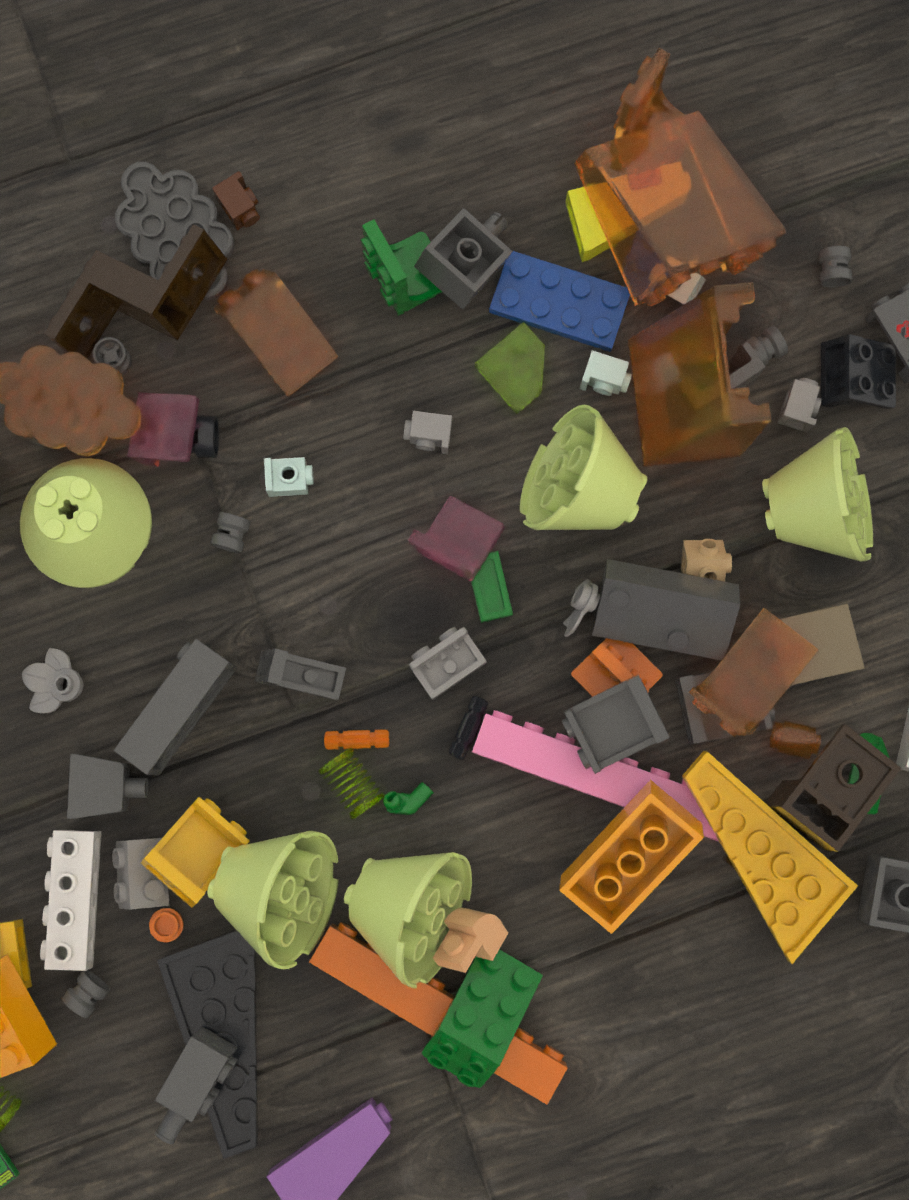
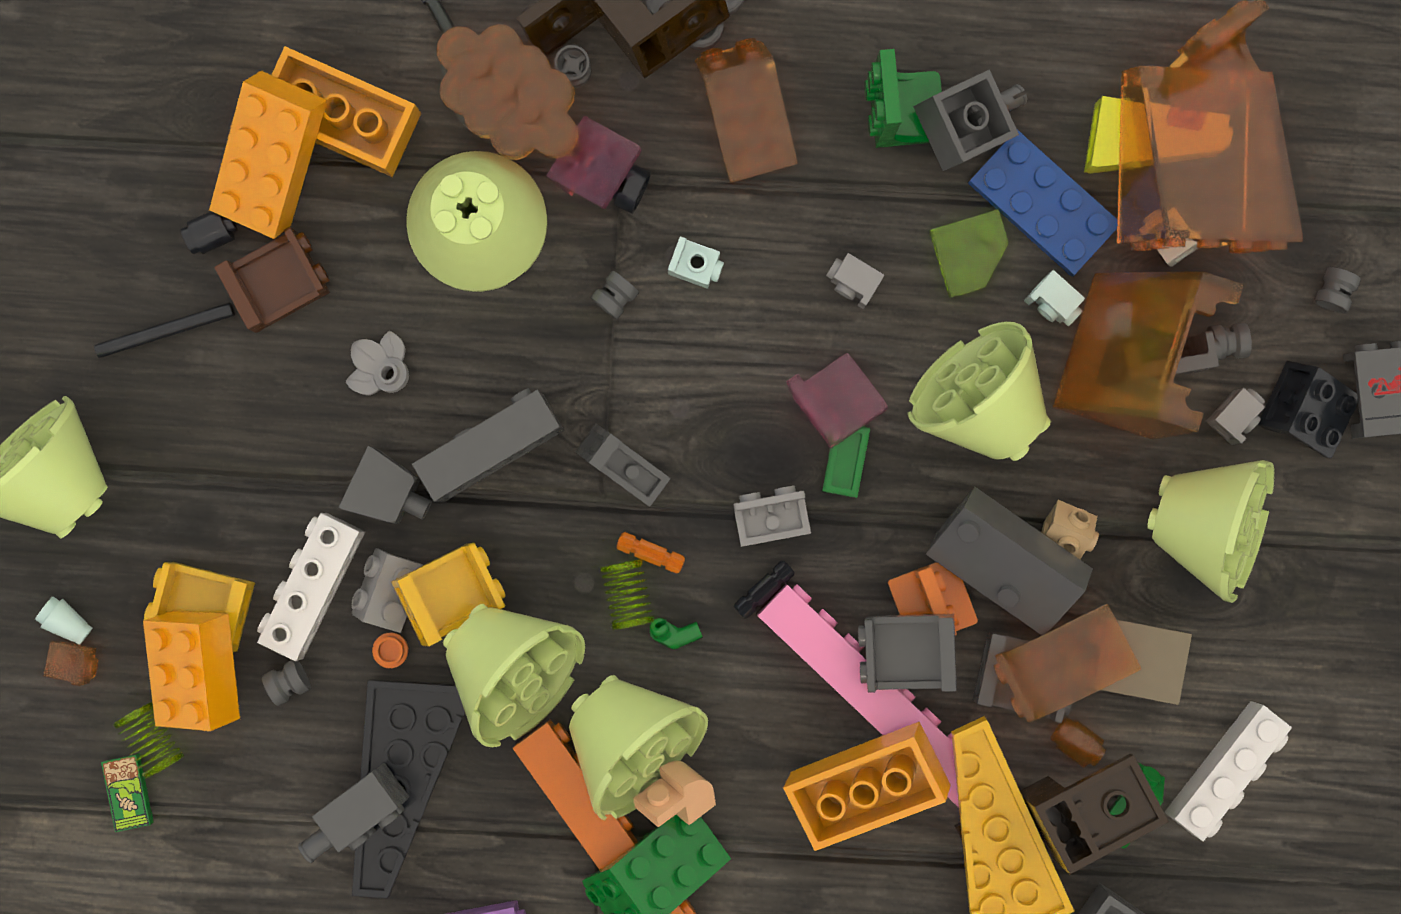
camera: 25 degrees right, 5 degrees up
light grey plate [563,579,600,637] -> none

